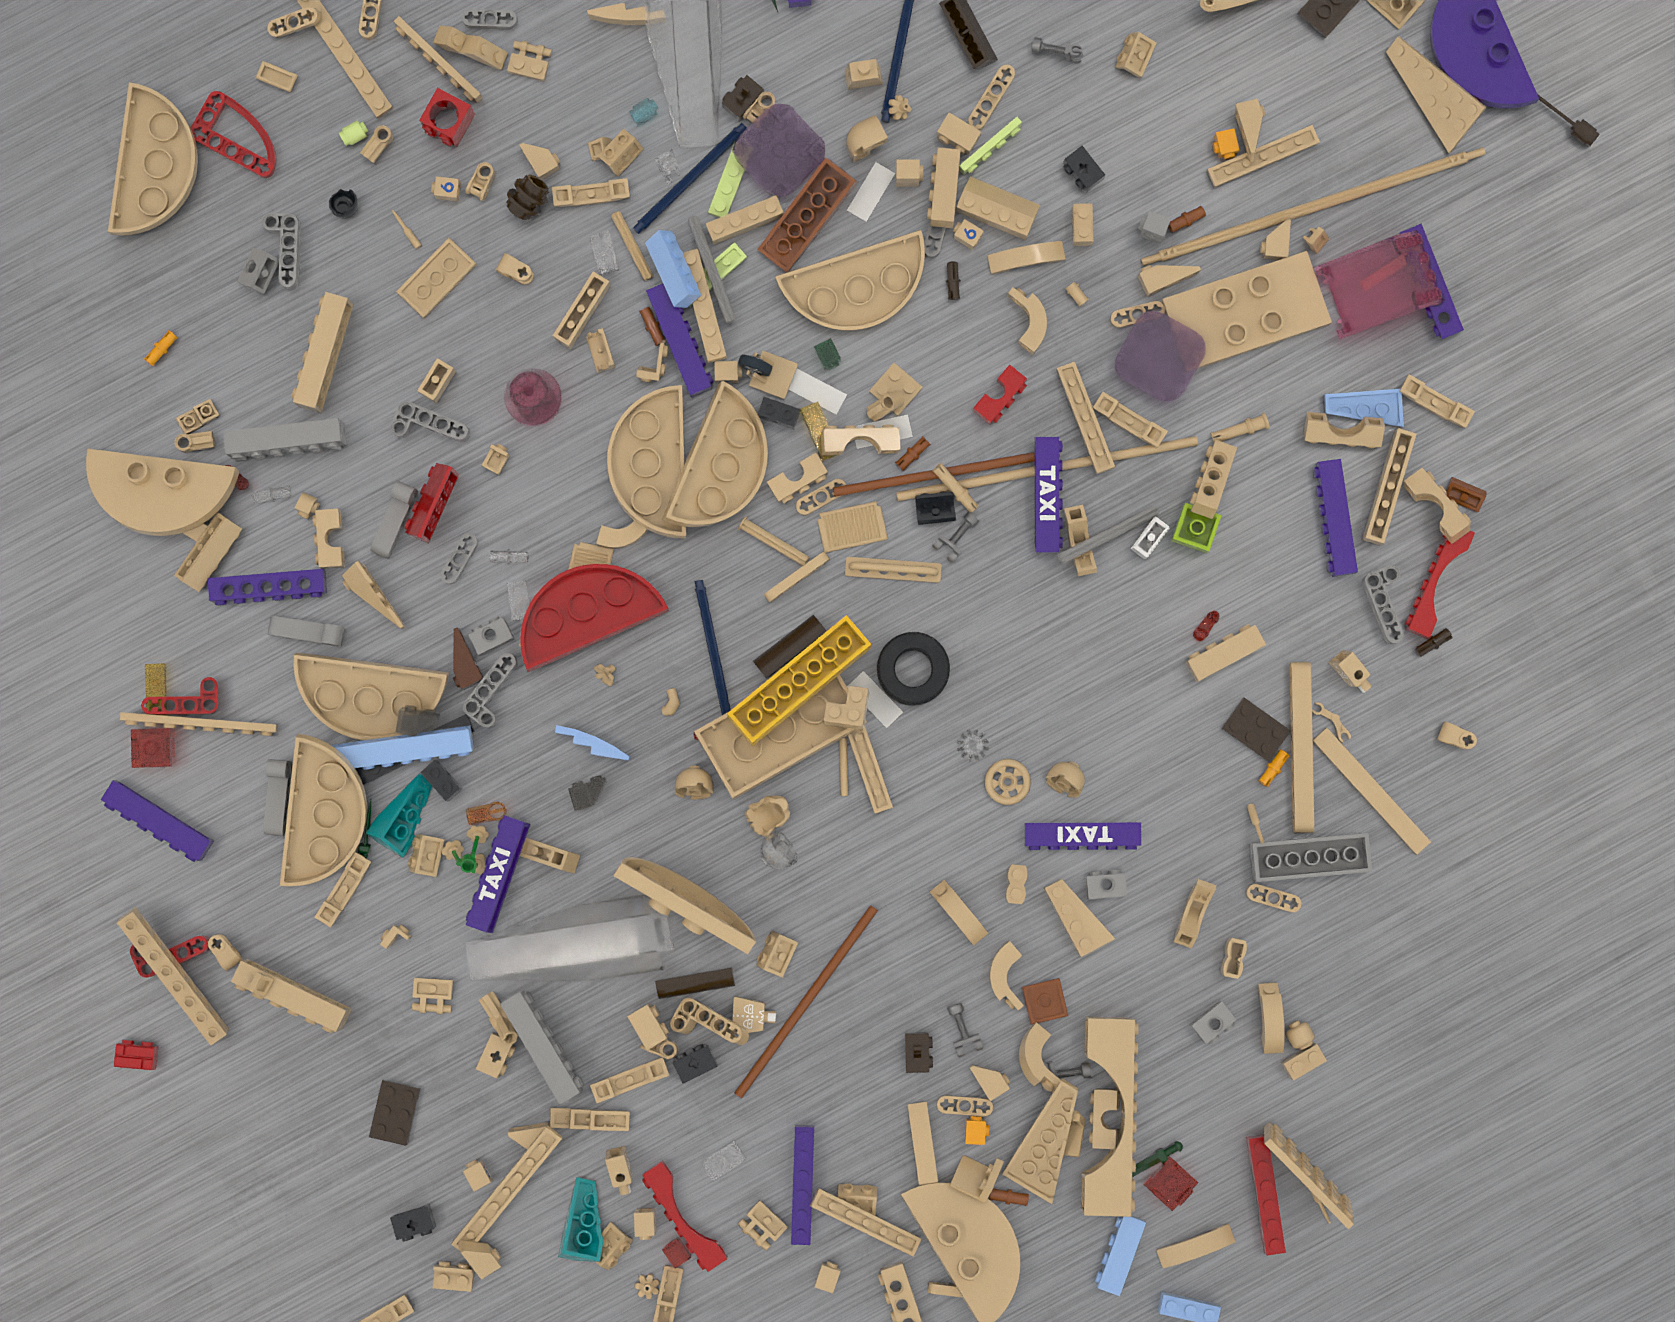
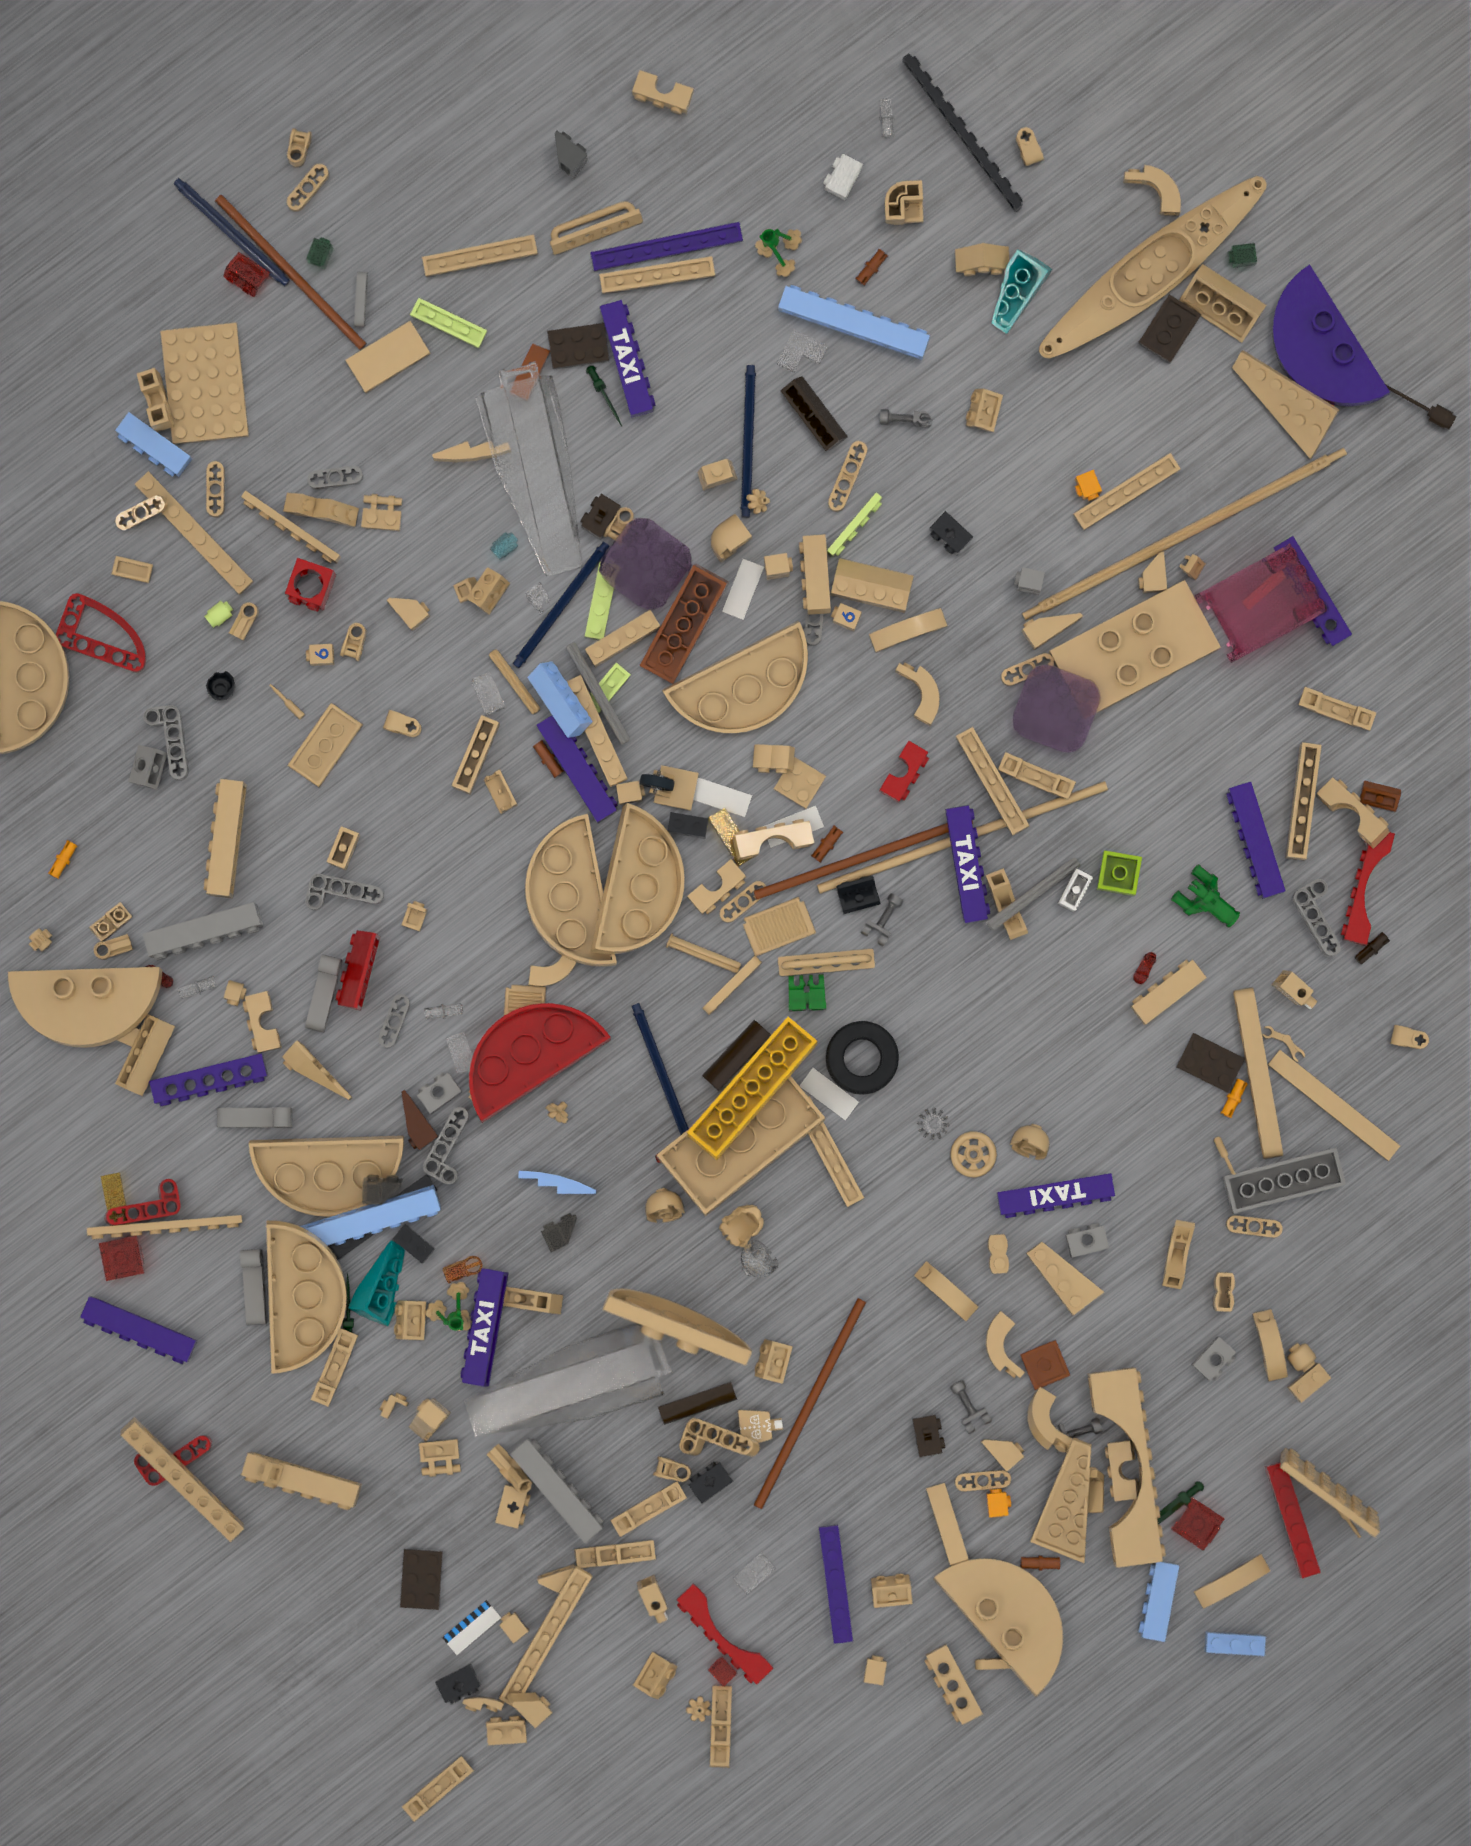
camera: 10 degrees left, 0 degrees up
red brick [114,1039,159,1070] -> none
tan piece [208,934,243,971] -> none
clear pink cone [504,368,562,426] -> none
dark brown piece [506,175,549,220] -> none
tan slope [552,178,630,207] -> none
teal wedge [558,1177,603,1262] -> none
tan brick [627,1003,669,1050] -> none
tan brick [634,1208,657,1240] -> none
tan bracket [636,340,668,382] -> none
tan arm [662,688,680,716] -> none
tan plate [738,1200,788,1251] -> none
tan plate [810,1188,921,1257] -> none
clear green brick [814,338,841,370] -> none
tan brick [824,686,870,730] -> none
tan bar [839,738,848,796] -> none
tan piece [866,391,905,422] -> none
tan pin [932,463,979,513] -> none
tan brick [937,113,981,155] -> none
dark brown axle [946,261,961,300] -> none
tan bracket [950,1155,1004,1203] -> none
tan pin [1066,282,1089,307] -> none
tan brick [1072,203,1093,246] -> none
dark orange pin [1168,206,1206,233] -> none
tan brick [1190,440,1237,519] -> none
tan pin [1210,413,1270,443] -> none
tan slope [1235,99,1265,162] -> none
tan arch [1303,412,1385,448] -> none
light blue wing [1324,389,1404,427] -> none
none -> tan gear [29,928,52,952]
none -> tan wedge [409,1398,451,1442]
none -> white sticker [442,1600,501,1655]
none -> tan slope [463,1697,505,1712]
none -> tan brick [753,744,795,774]
none -> green legs [788,974,826,1012]
none -> green wheel [1171,864,1240,928]

